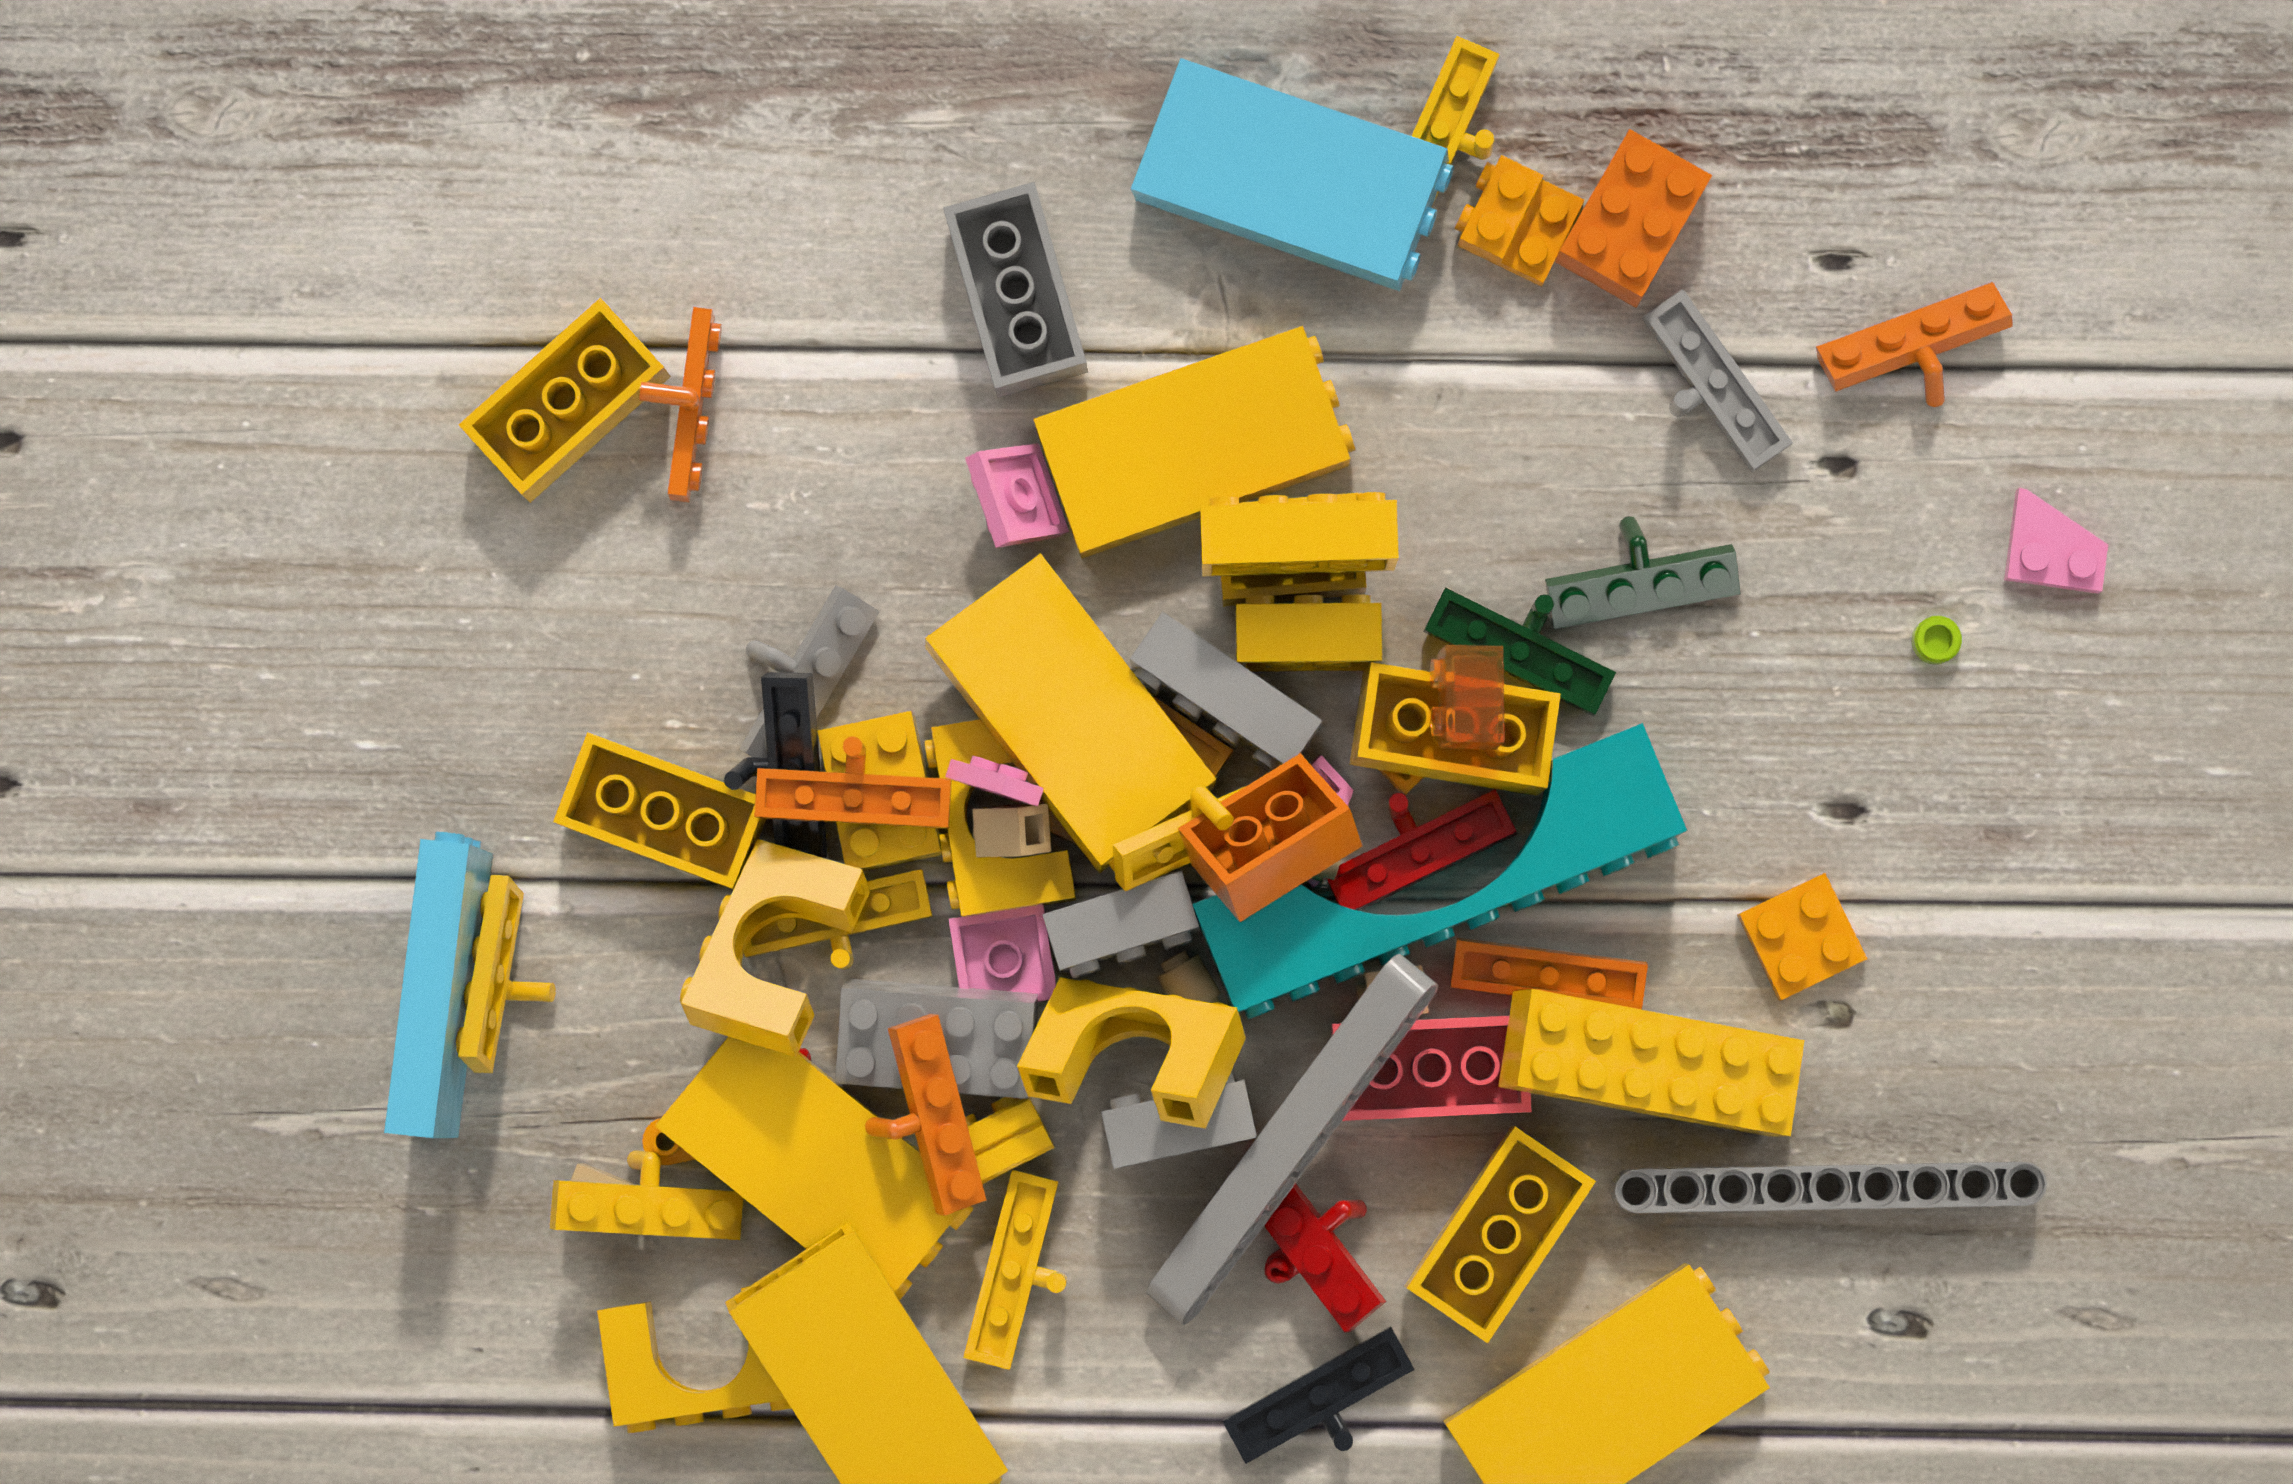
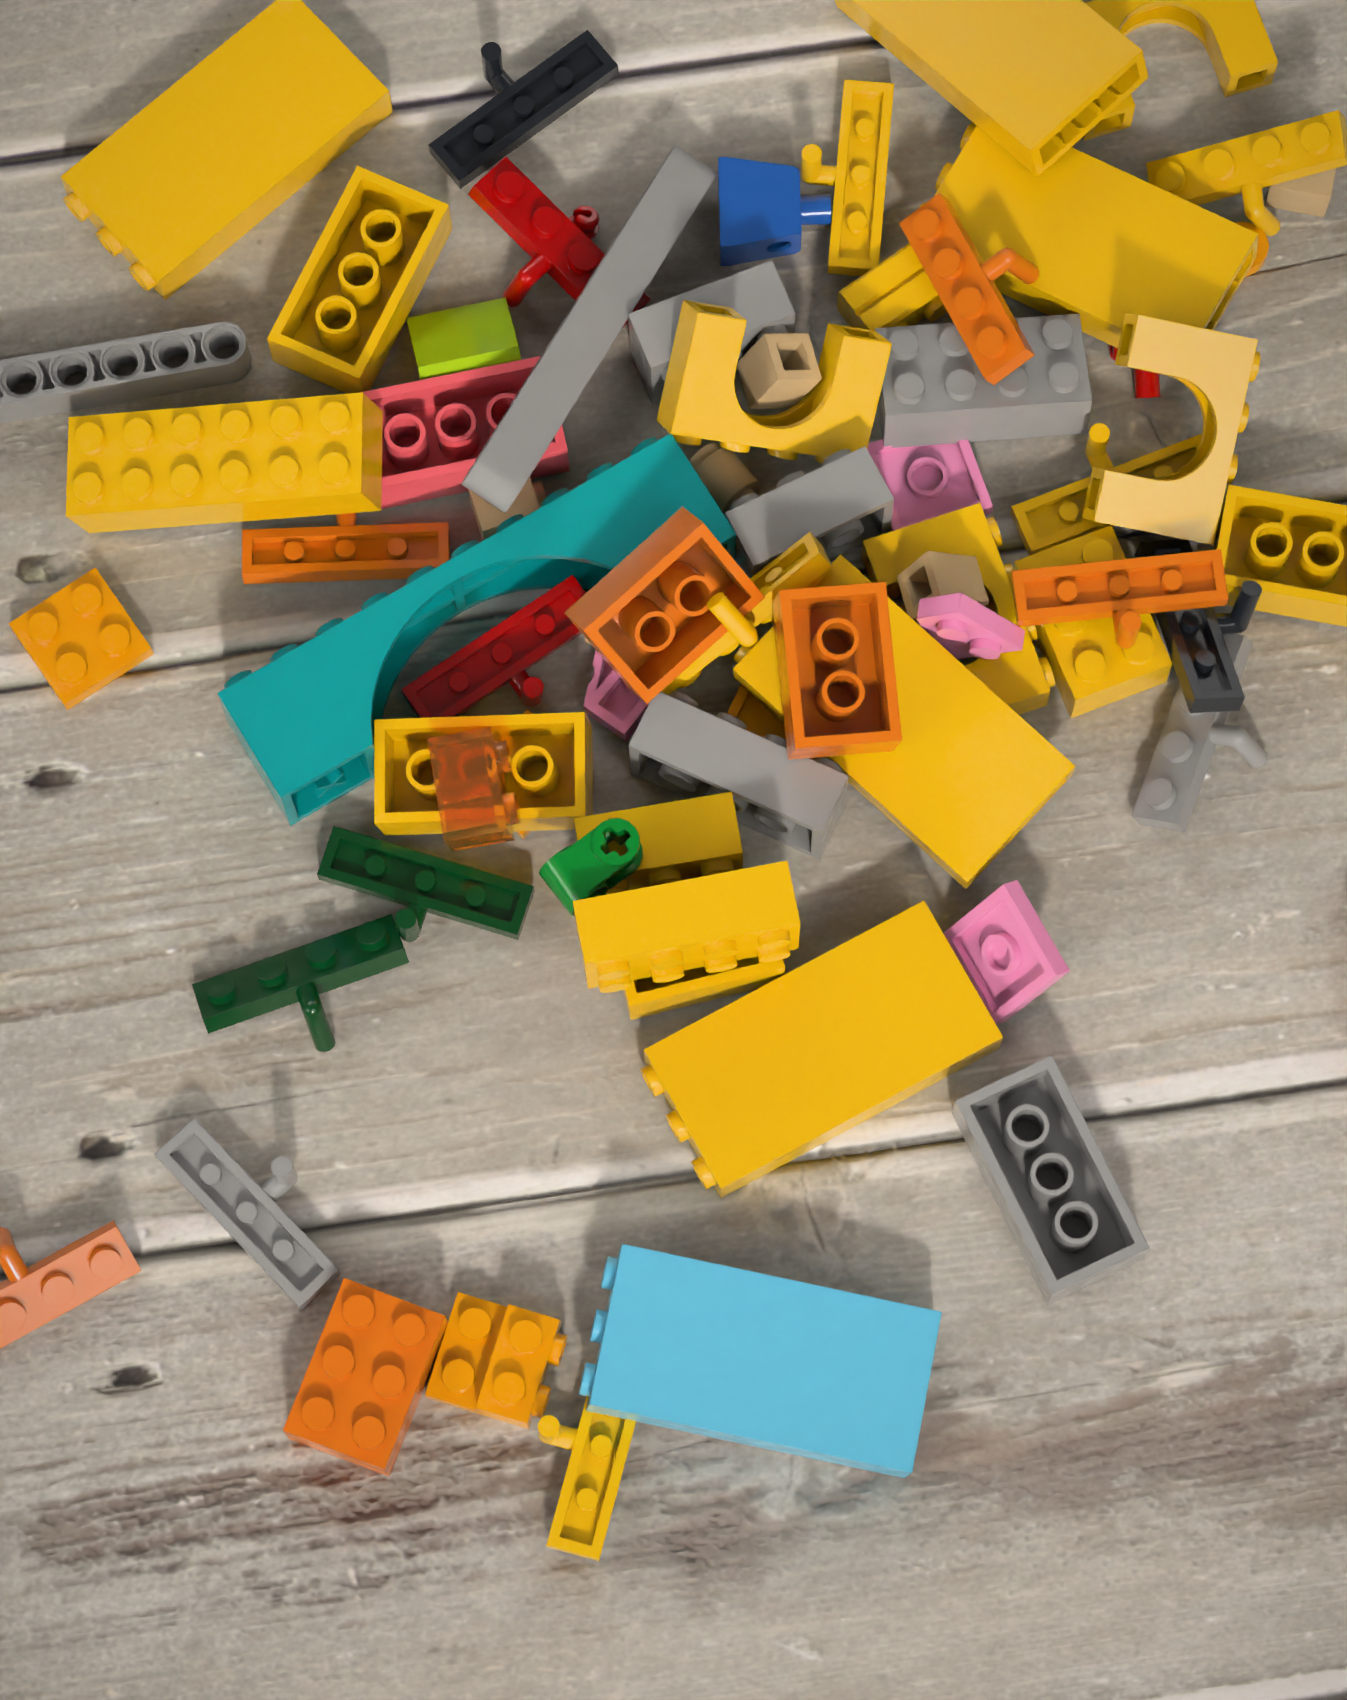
camera: 165 degrees right, 10 degrees down
none -> lime tile [406,297,521,380]
none -> green piece [539,818,643,916]
none -> blue torso [718,157,831,266]
none -> tan brick [737,333,822,409]
none -> orange brick [772,582,902,760]

